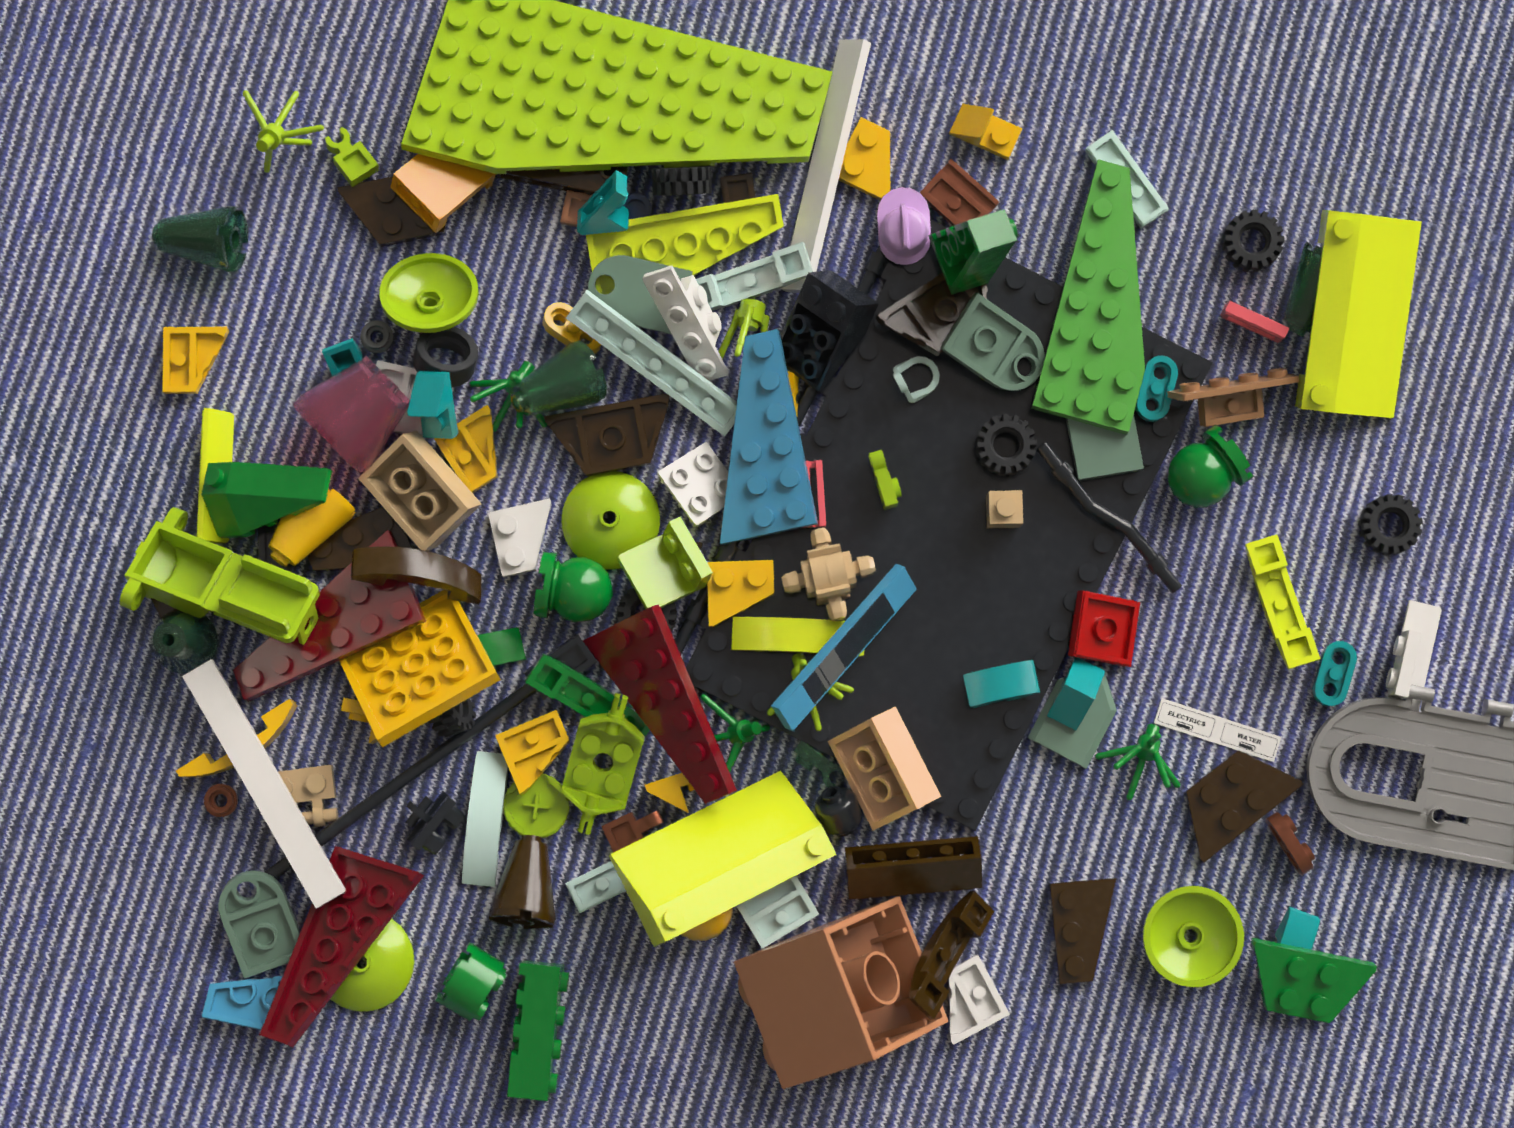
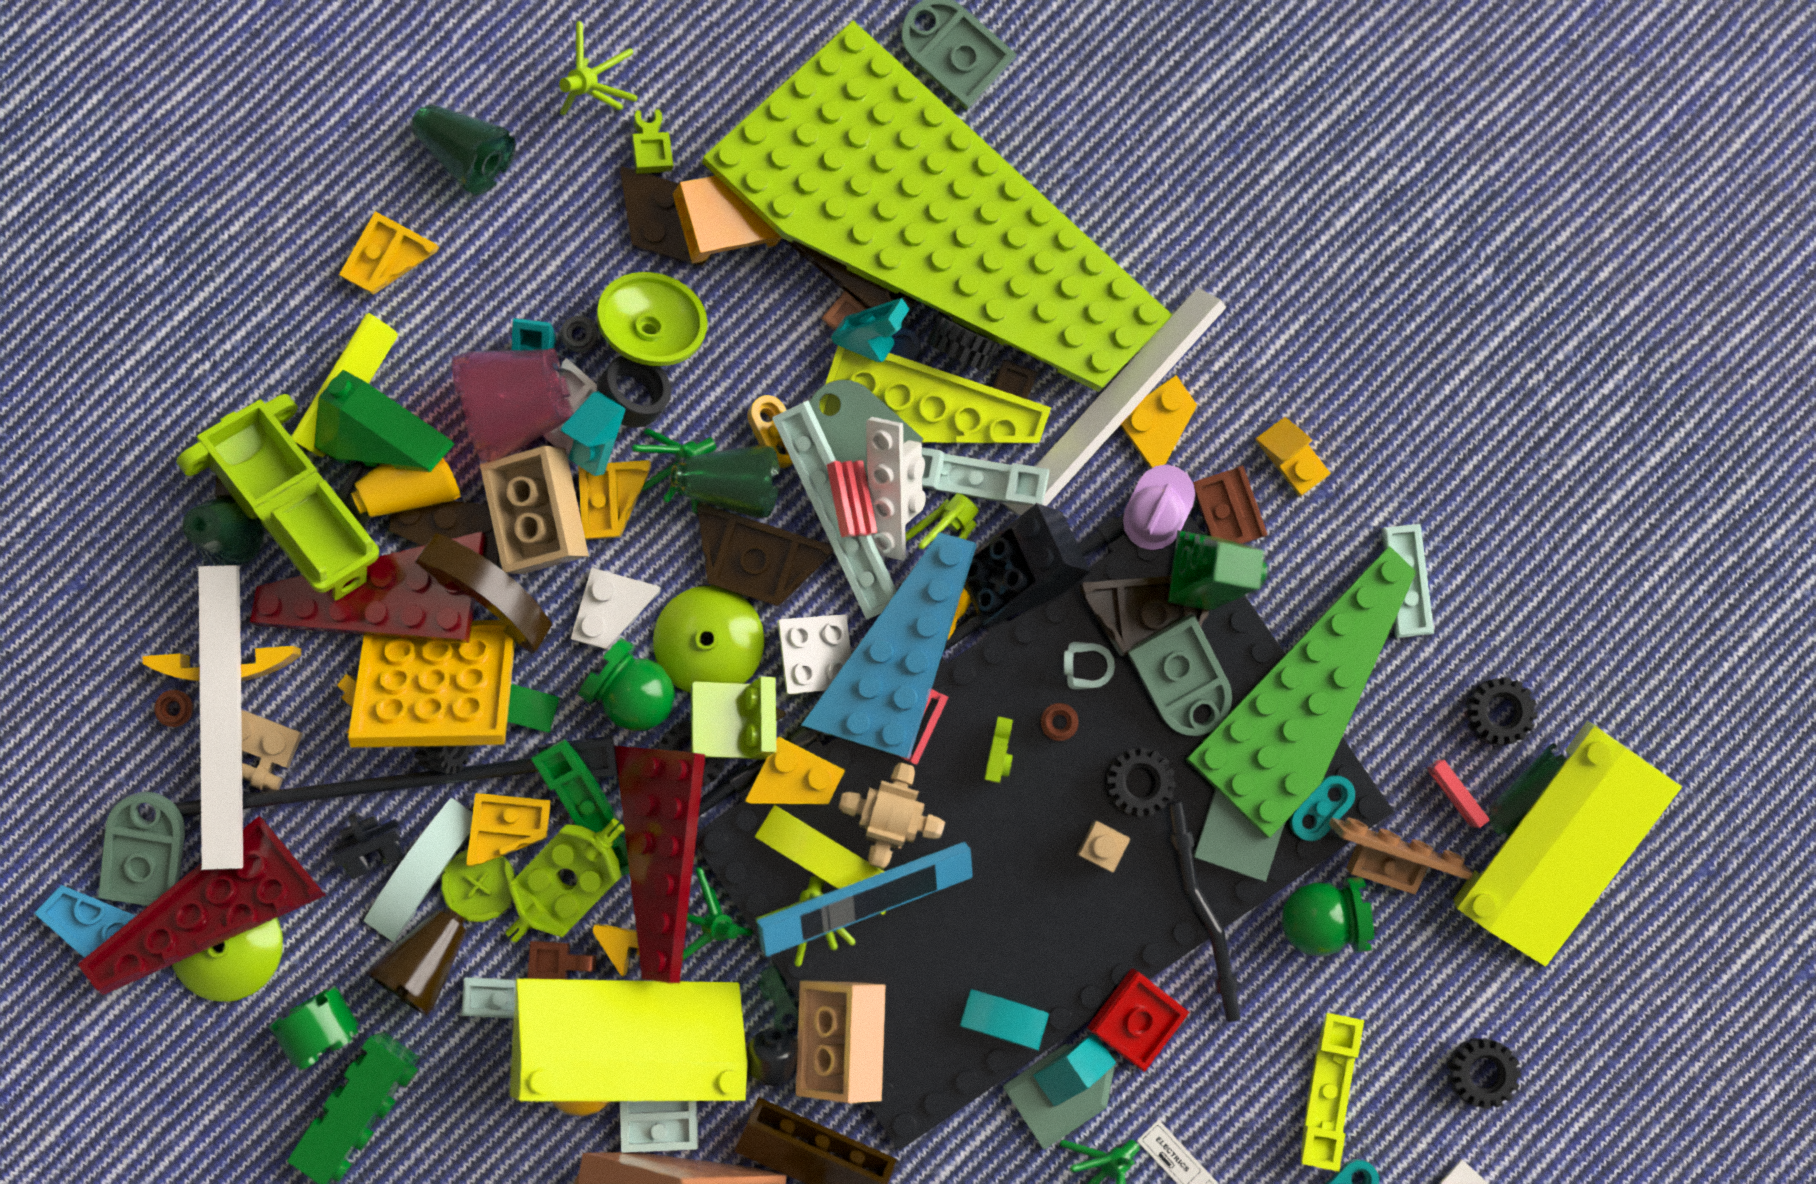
camera: 25 degrees right, 0 degrees up
none -> coral tile [827,460,878,537]
none -> copper plate [1041,703,1079,741]

